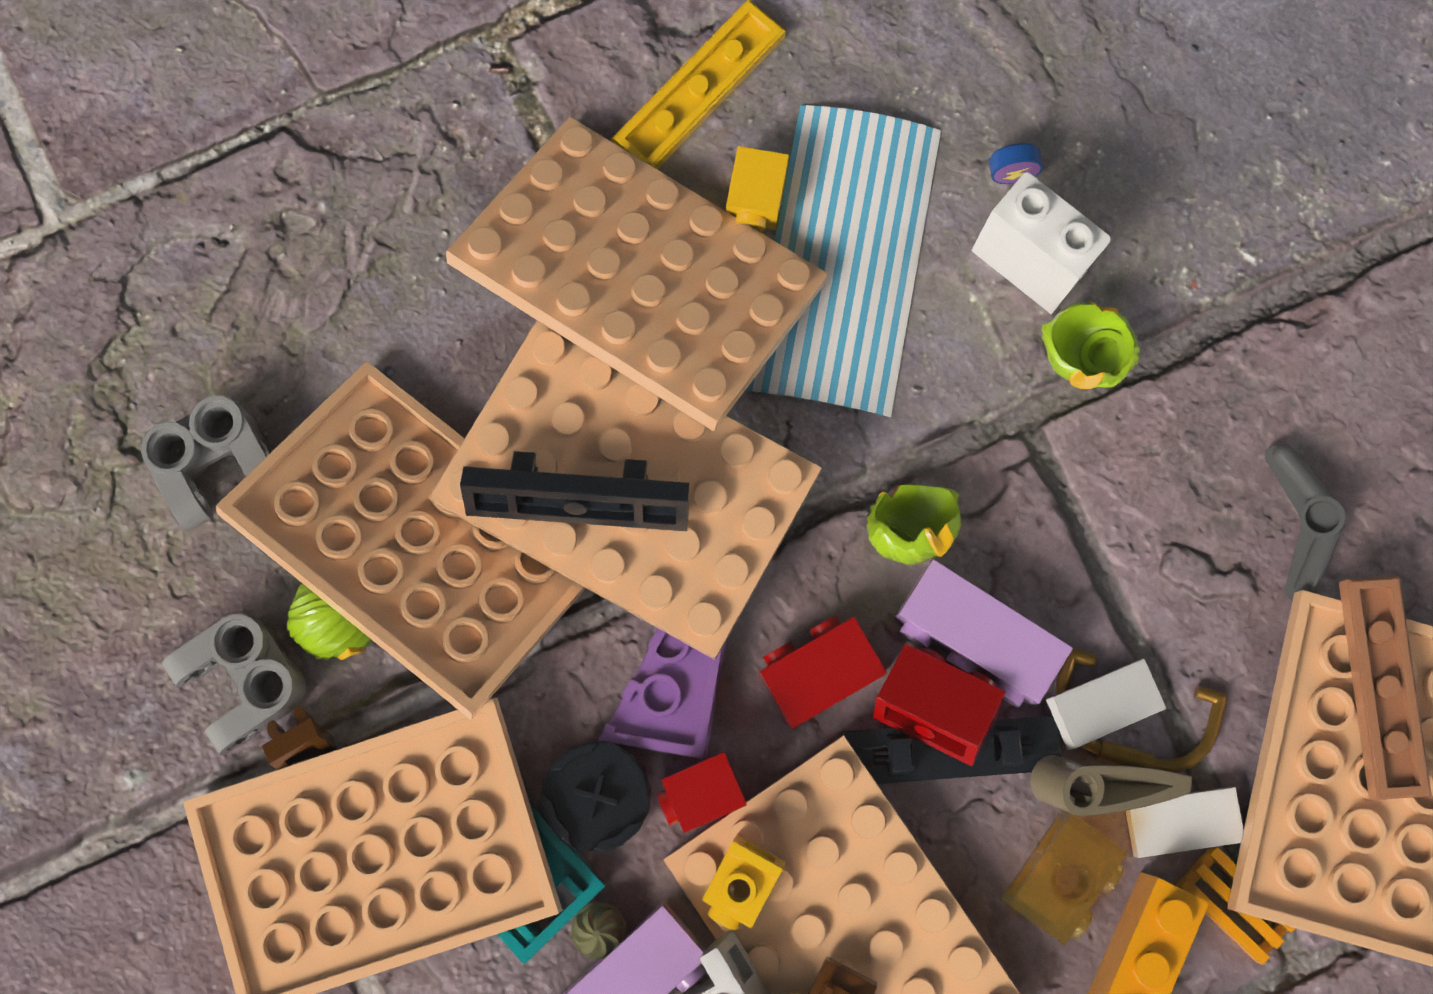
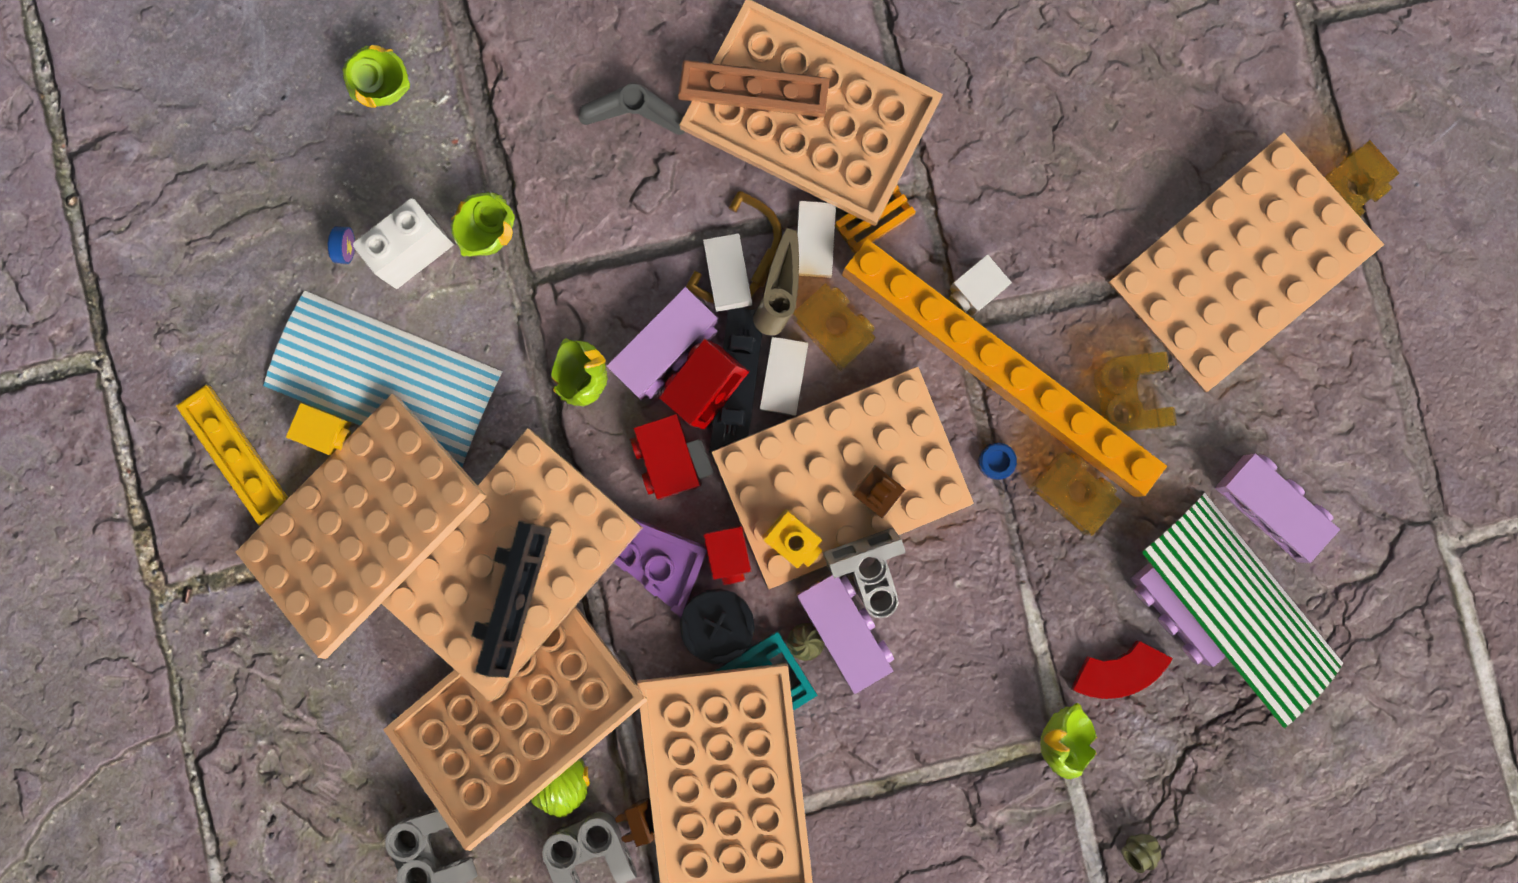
camera: 80 degrees left, 5 degrees up
none -> lime hair [342,45,410,108]
none -> dark grey tile [687,439,714,480]
none -> white tile [760,337,808,416]

